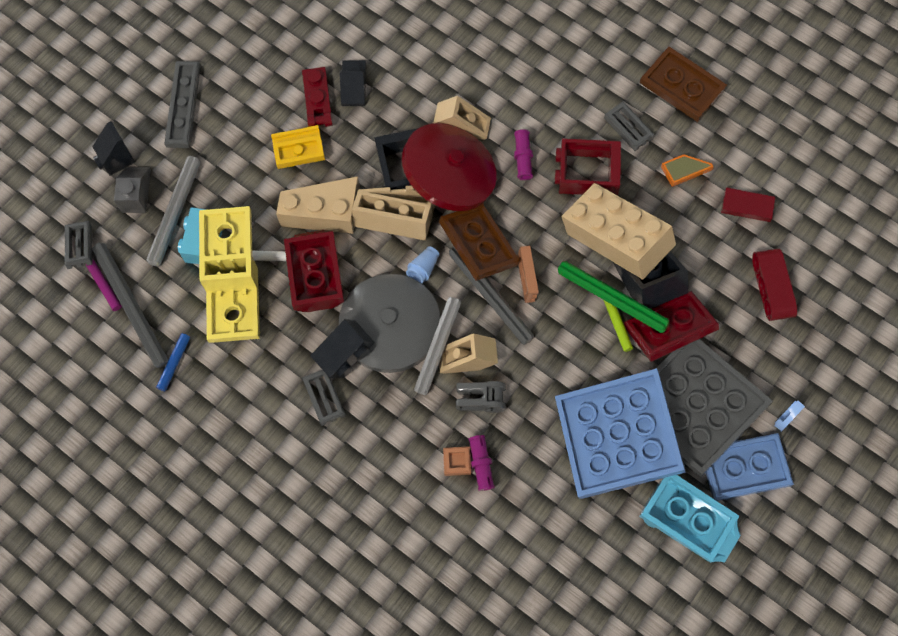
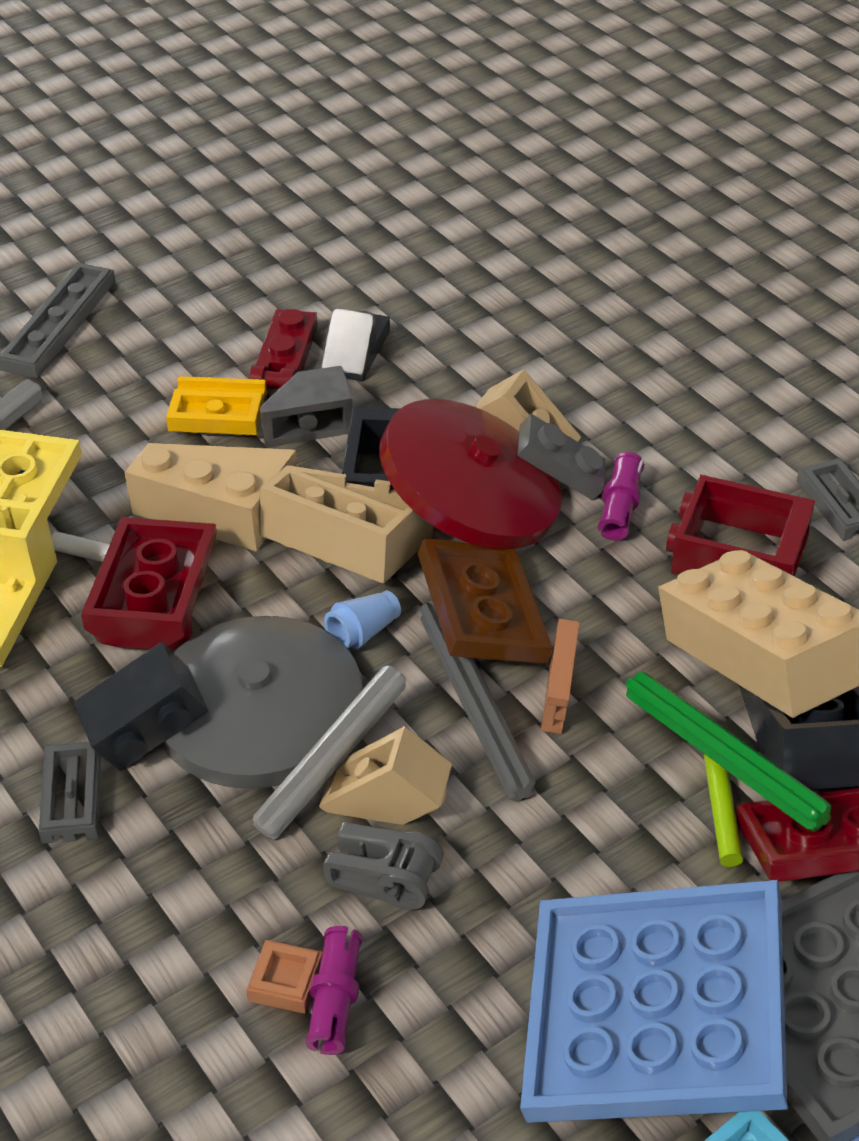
camera: 15 degrees right, 25 degrees down
none -> flat silver slope [260,365,353,447]
none -> dark grey plate [517,413,605,500]

